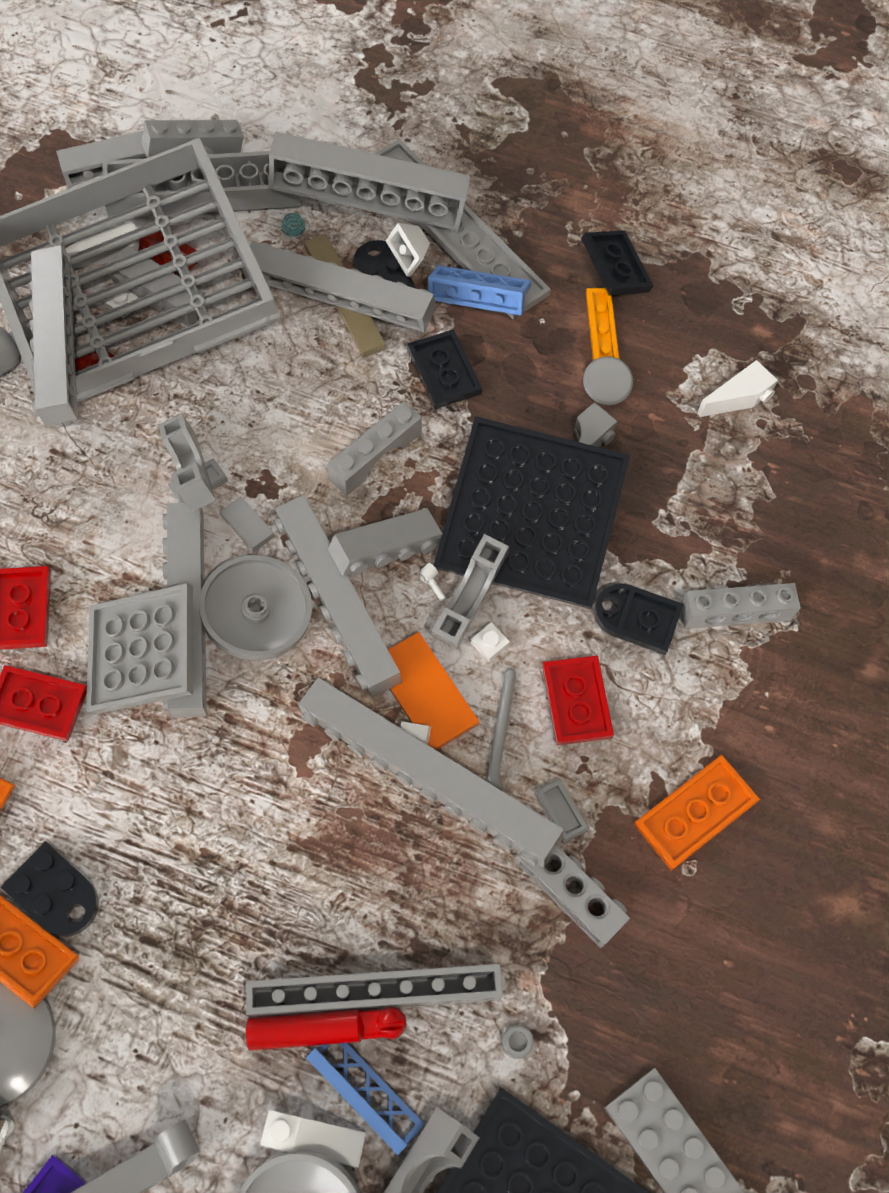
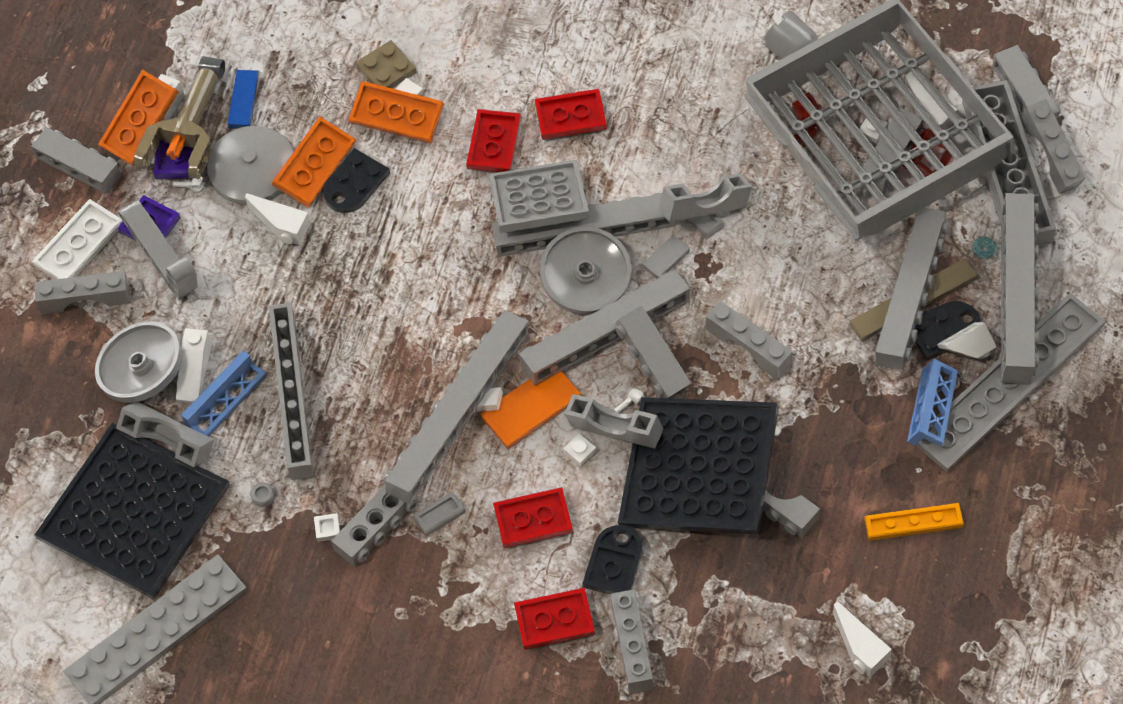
camera: 95 degrees right, 5 degrees down
light grey brick [28,245,78,426] -> none
red piece [246,1006,407,1051] -> none
black plate [407,329,482,409] -> none
light grey piece [484,668,516,791] -> none
black plate [581,230,653,296] -> none
light grey piece [583,356,633,405] -> none
orange tile [633,754,760,871] -> none
none -> white slope [245,193,310,246]
none -> white plate [314,513,340,542]
none -> red plate [514,588,595,650]

